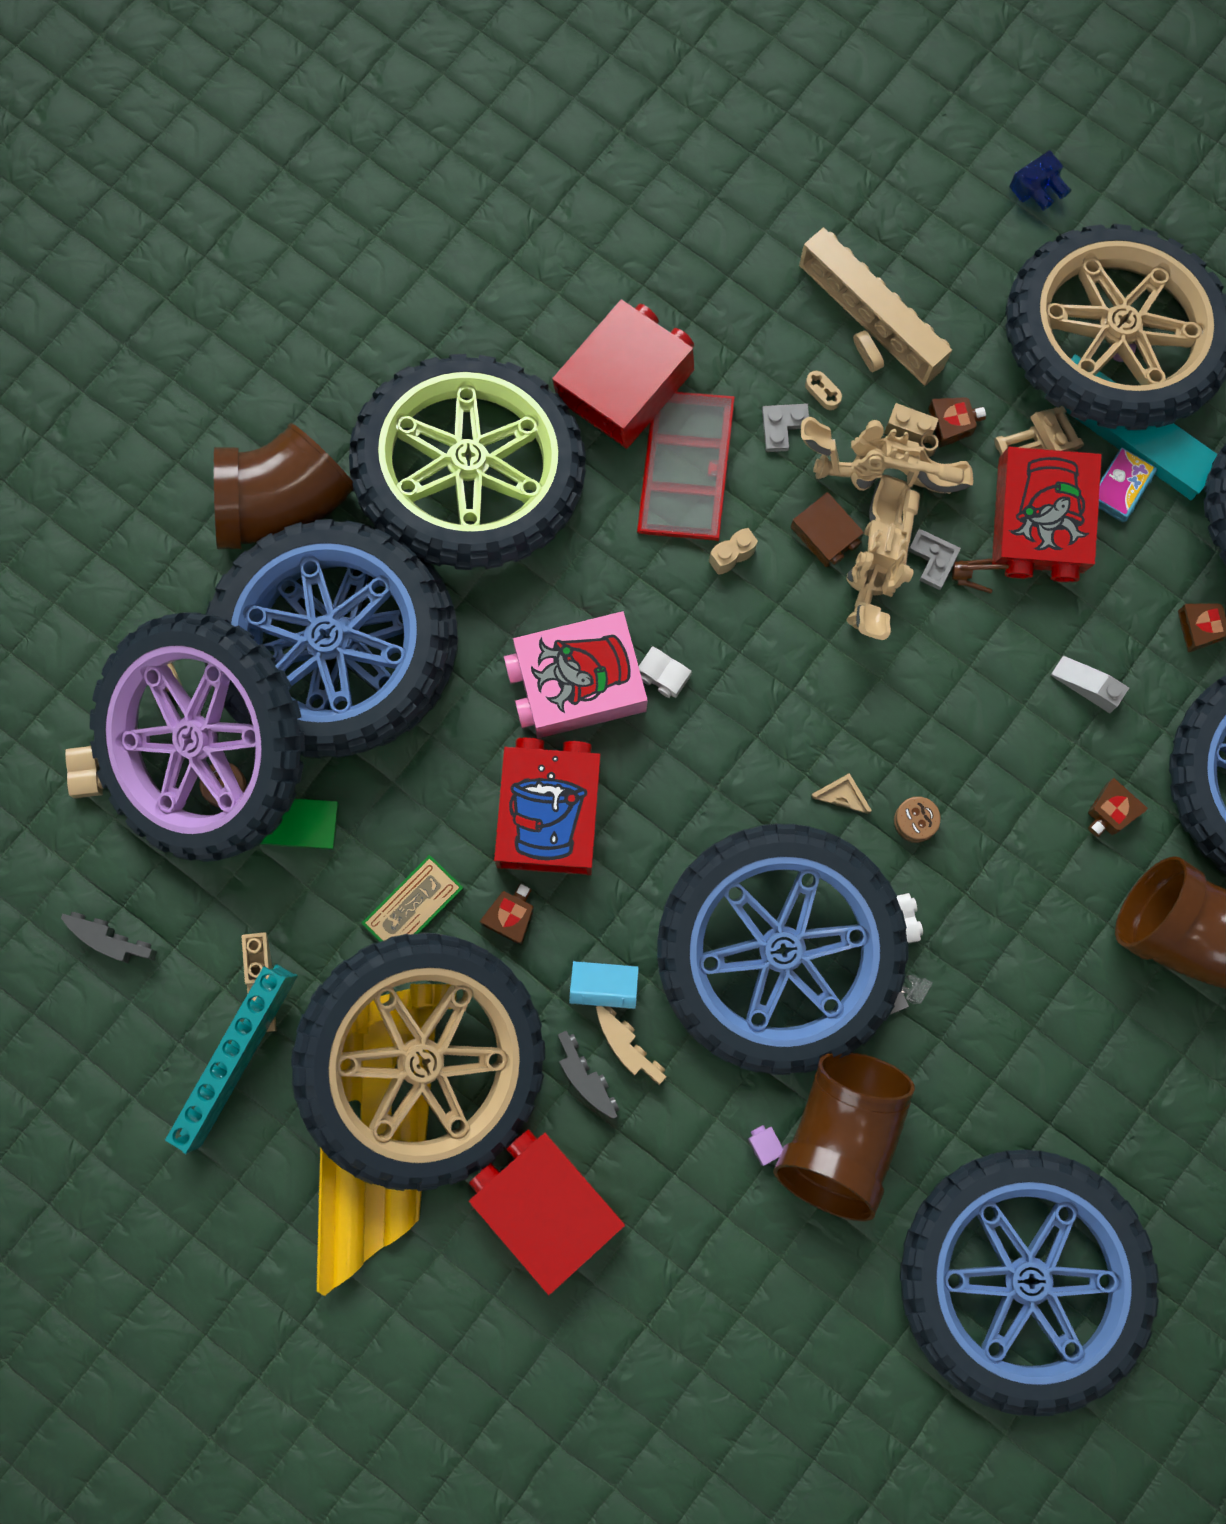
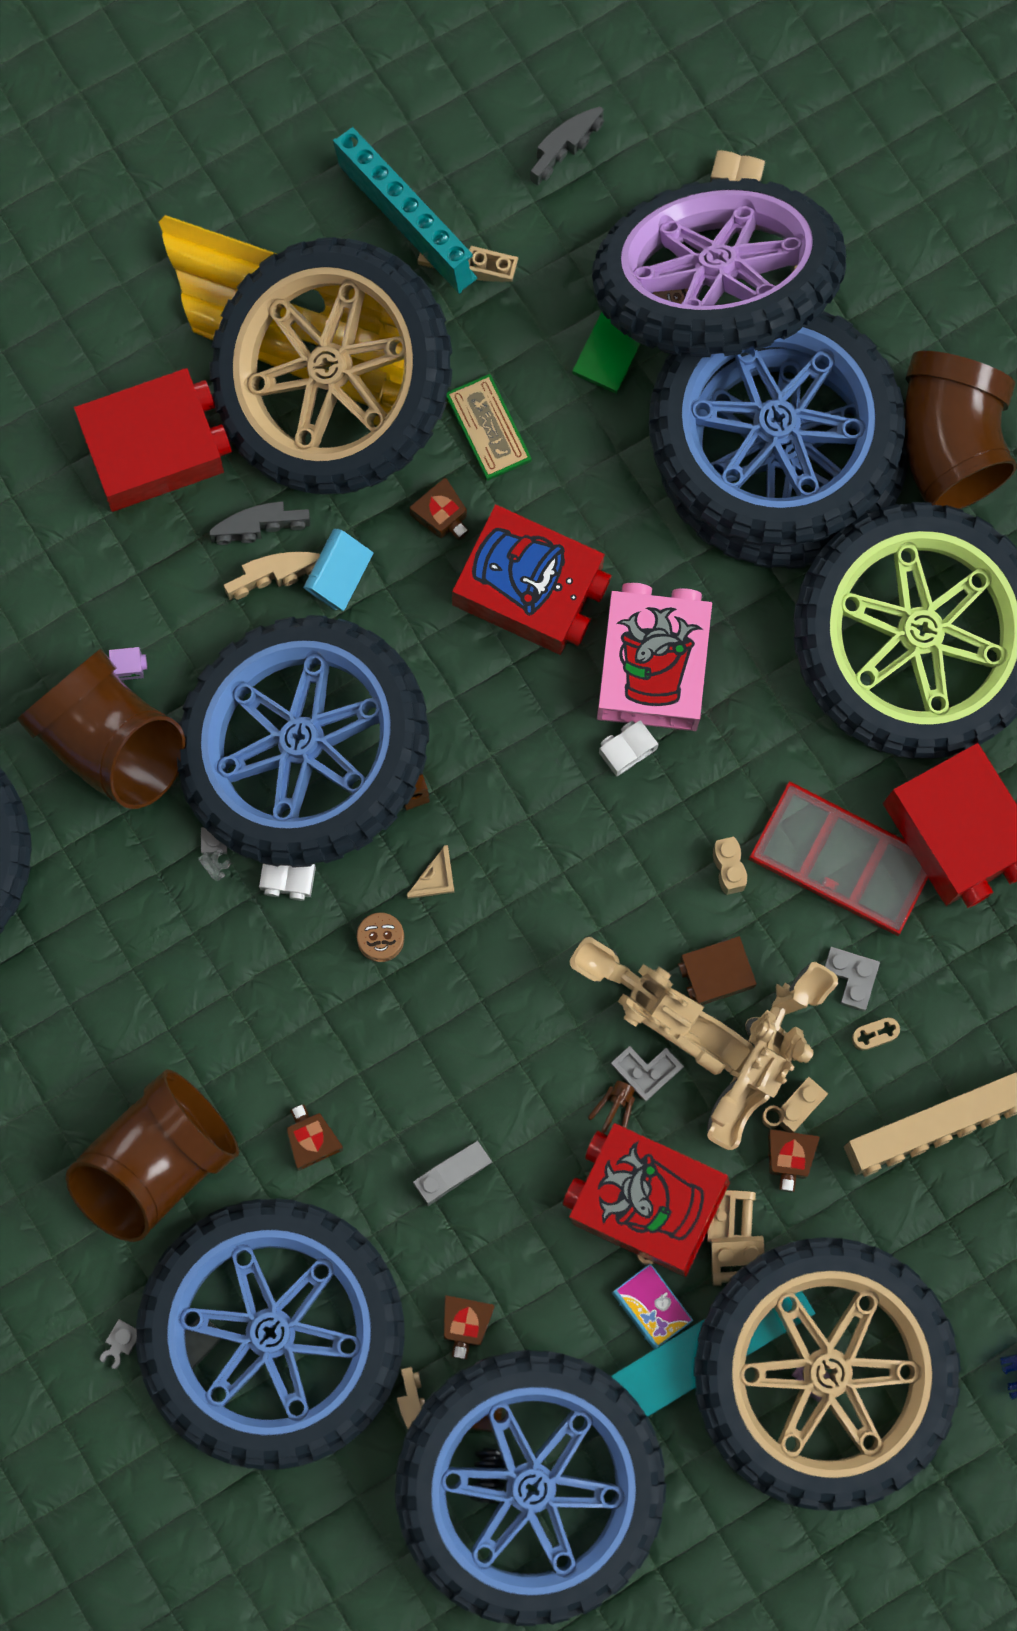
camera: 110 degrees right, 0 degrees up
tan beam [853,330,884,372] -> none

